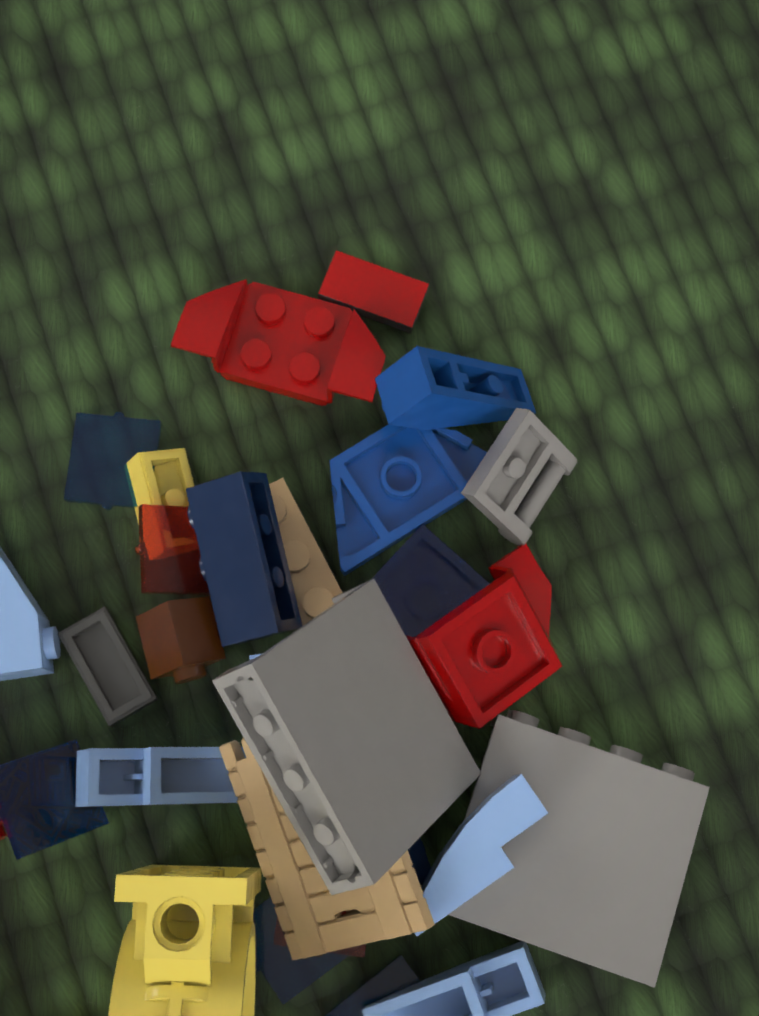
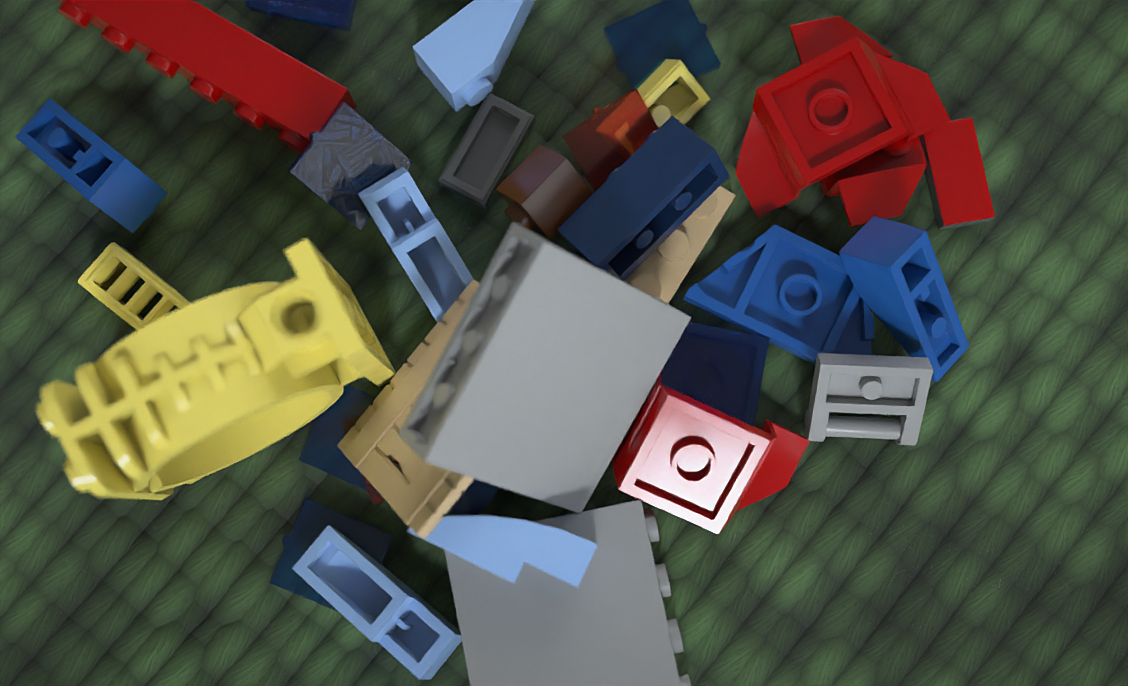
camera: 65 degrees right, 5 degrees up
none -> red piece [735,36,951,218]

